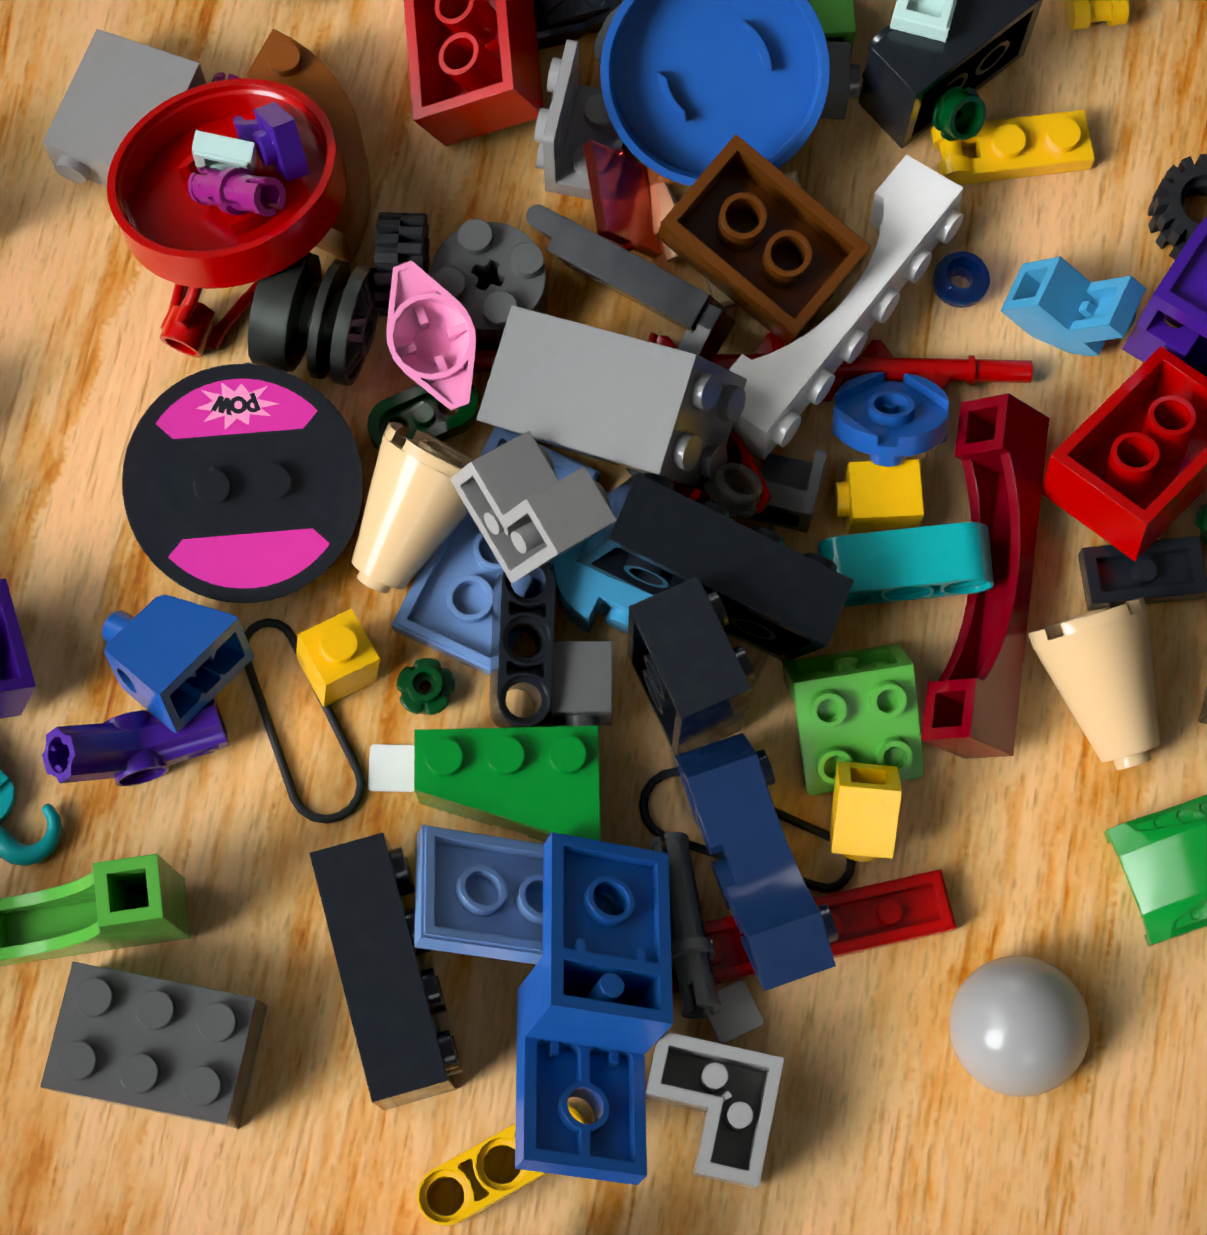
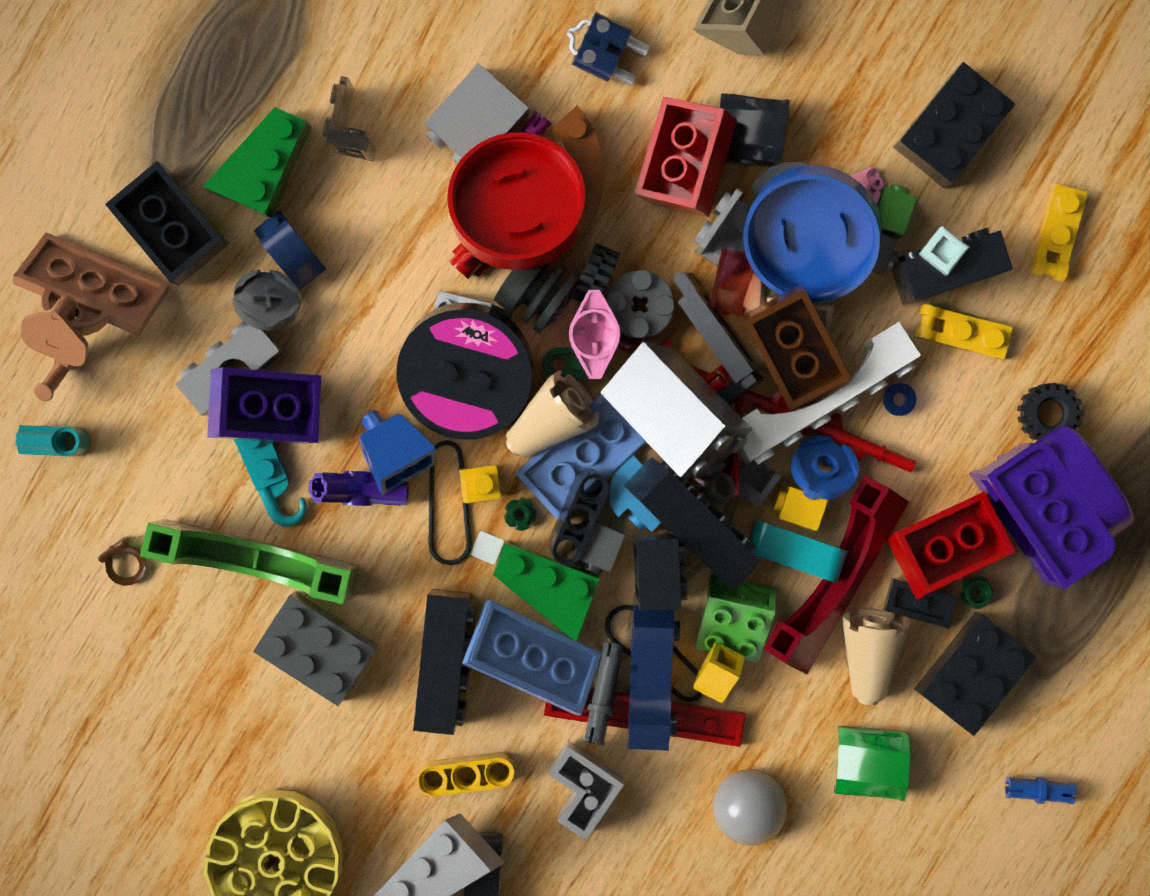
camera: 20 degrees right, 15 degrees up
magenta pin [188,166,286,217] -> none
light aqua tile [192,130,257,174] -> none
dark purple plate [233,102,310,182] -> none
light grey brick [450,431,617,584] -> none
blue bracket [515,832,673,1185] -> none
white sticker [704,980,764,1043] -> none
dark green plate [933,86,987,141] -> none
dark azure brick [1000,256,1146,356] -> none

